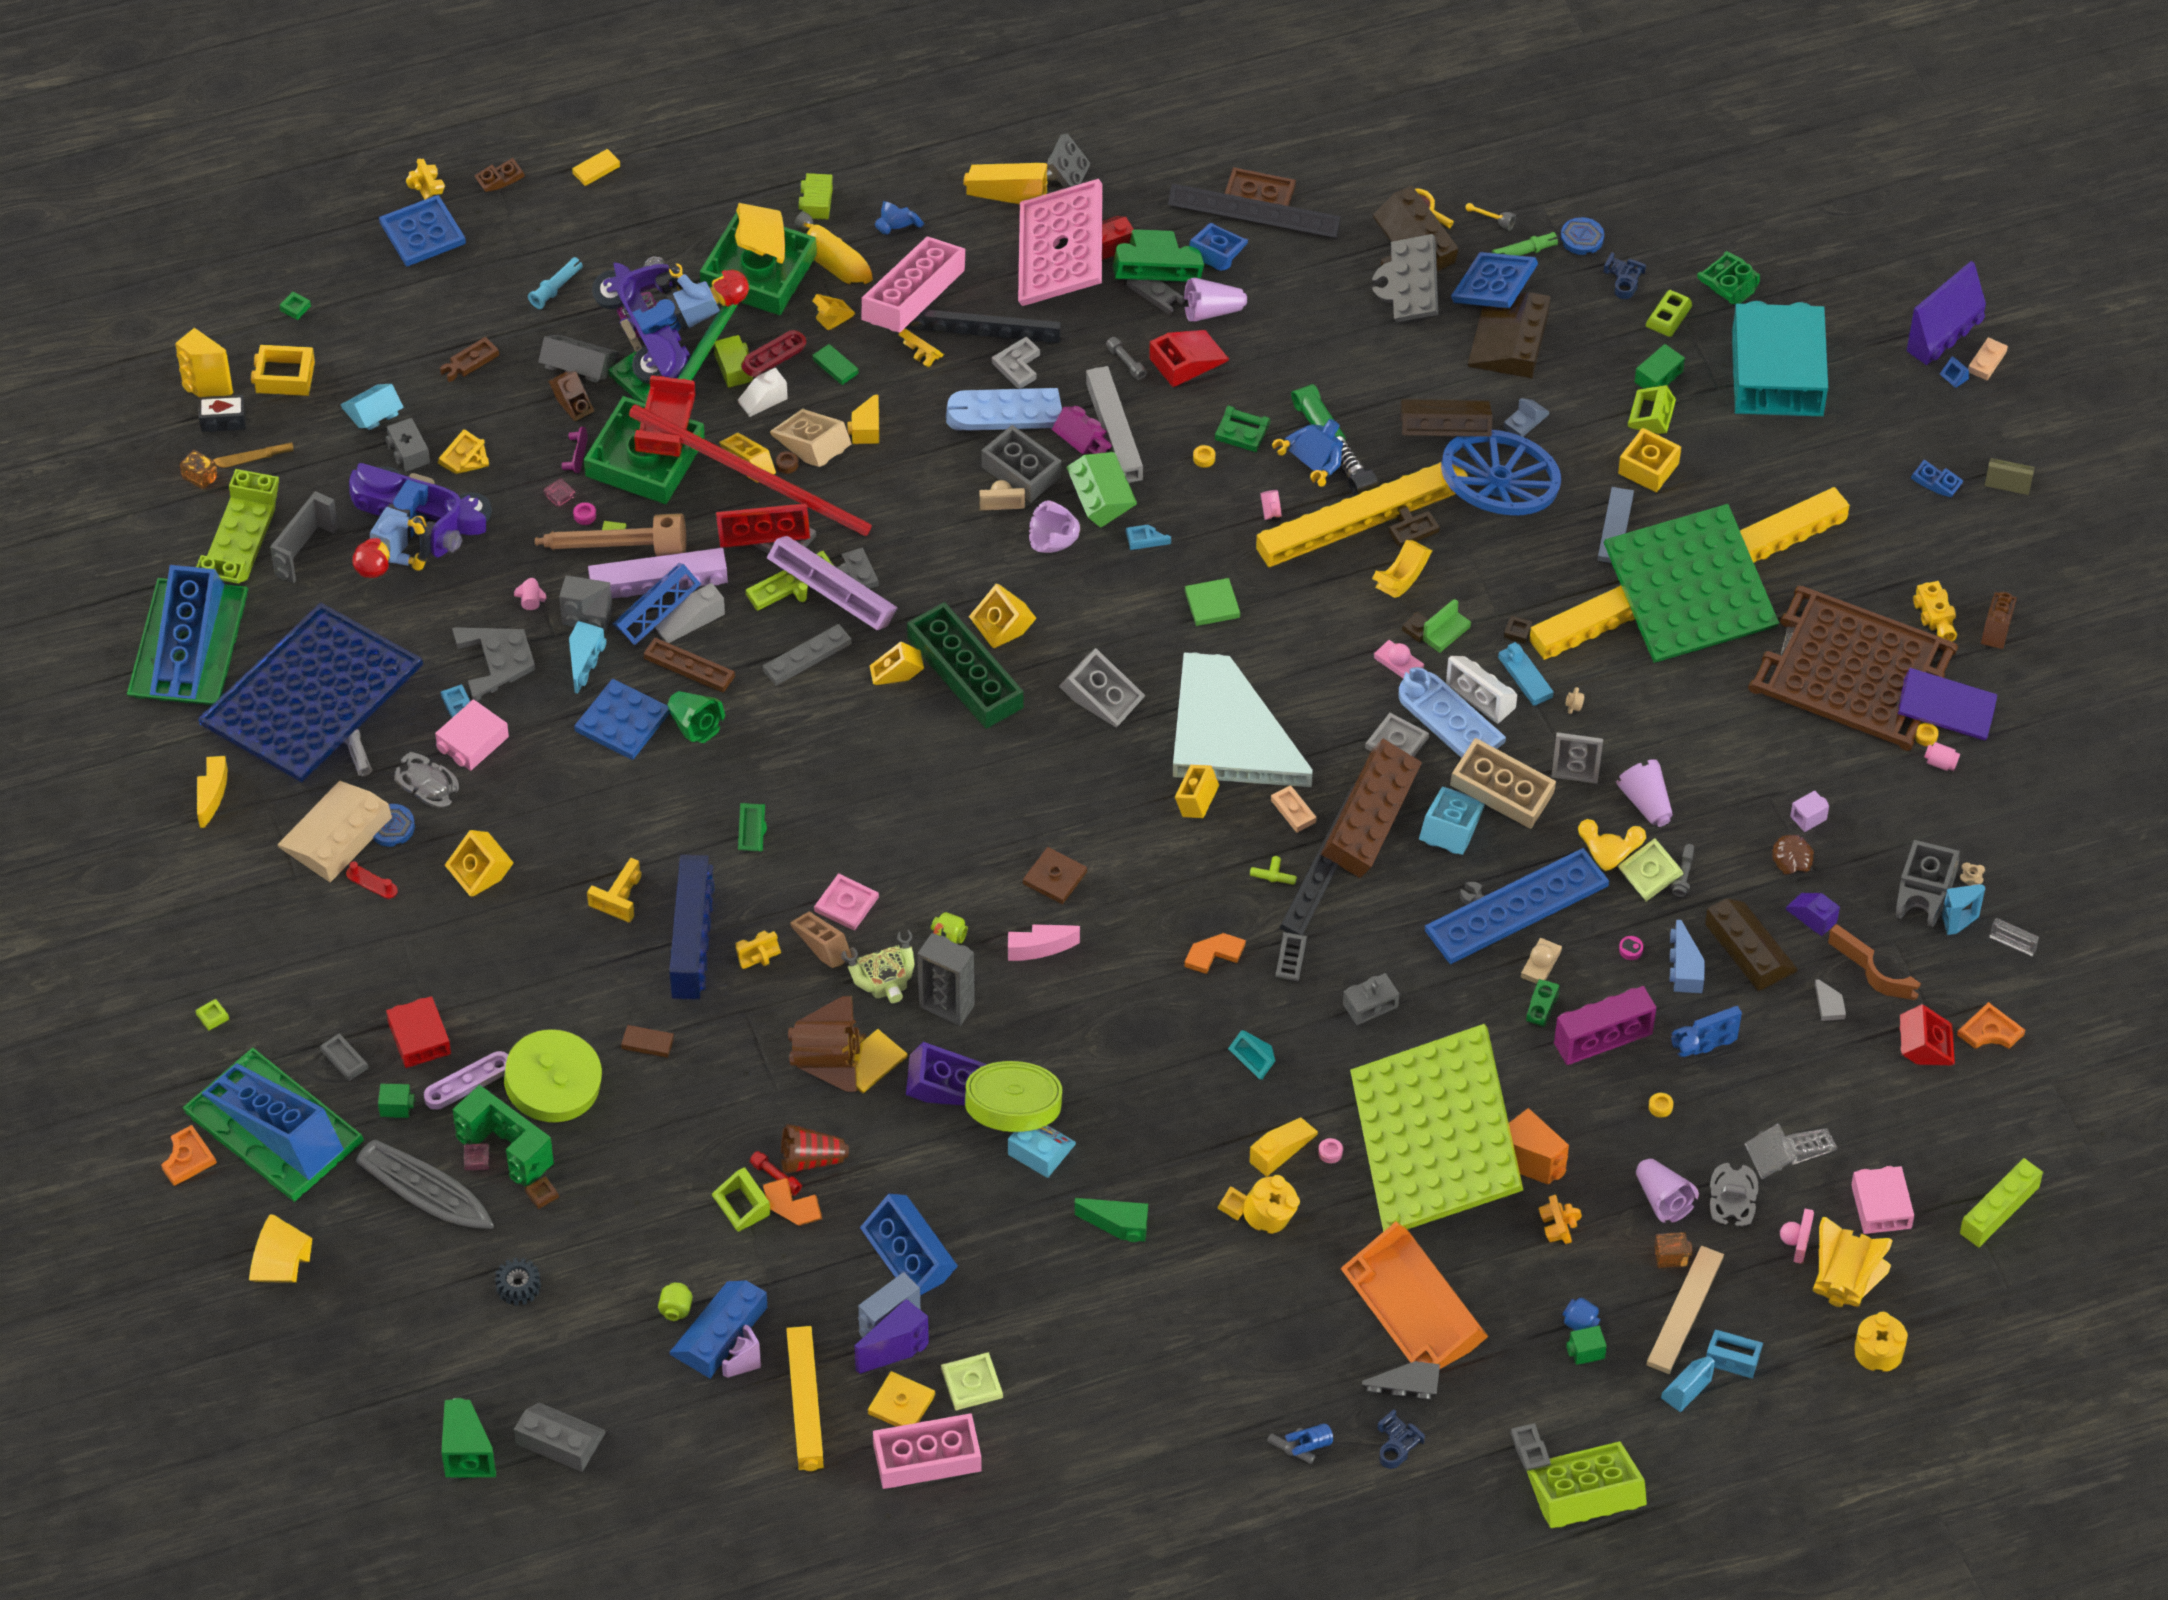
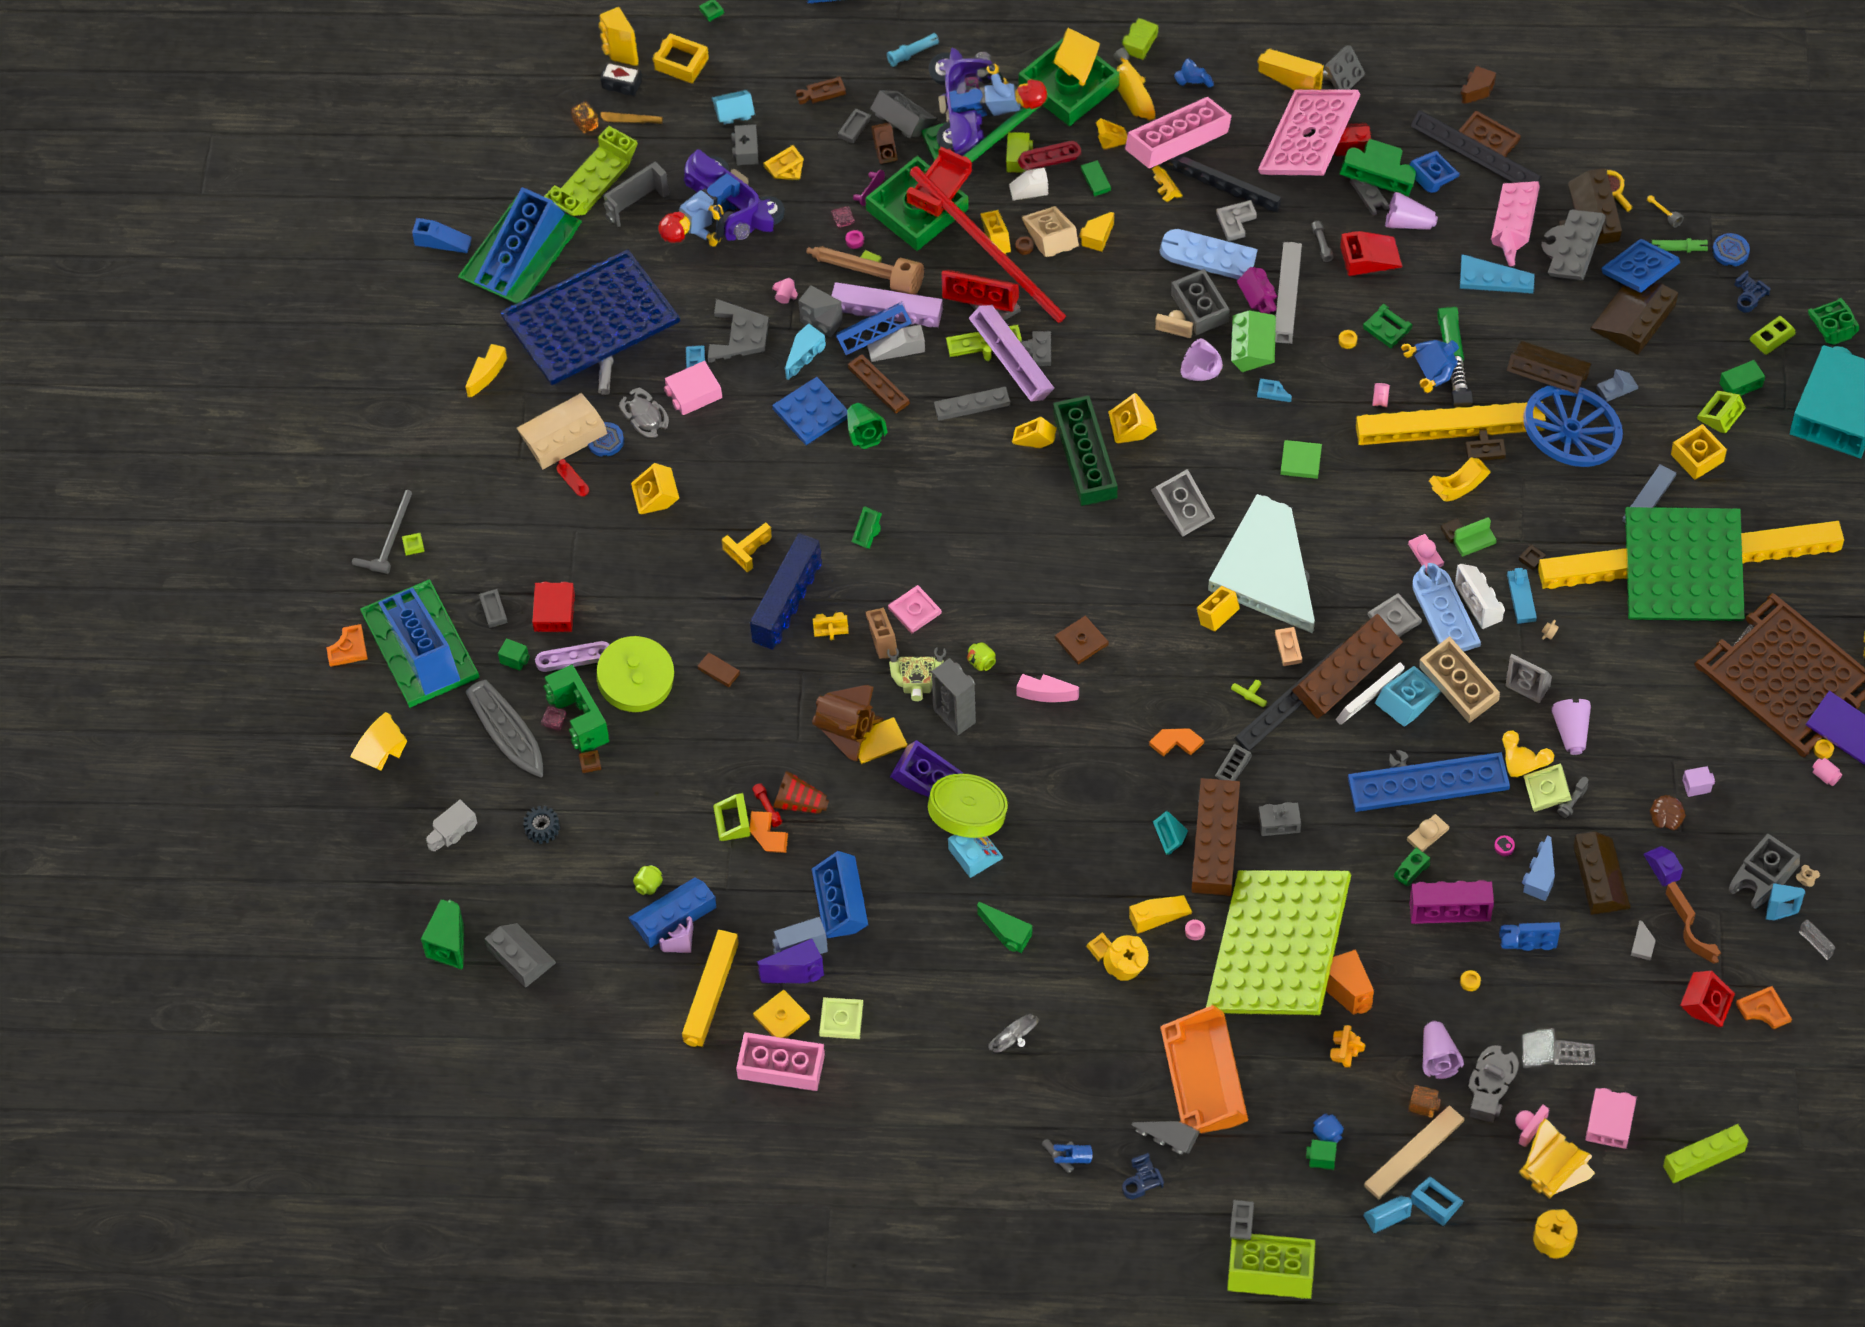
camera: 25 degrees right, 5 degrees up
none -> dark grey bar [352,490,412,574]
none -> blue slope [412,218,472,253]
none -> light grey hinge [426,800,477,852]
none -> dark grey tile [838,109,871,144]
none -> flat silver shield [988,1014,1039,1053]
none -> reddish brown brick [1192,778,1240,896]
none -> white tile [1336,662,1404,724]
none -> reddish brown slope [1460,66,1496,104]
none -> dark azure wing [1460,255,1534,293]
none -> flat silver brick [1469,1090,1502,1123]
none -> bright pink hinge [1491,181,1540,266]

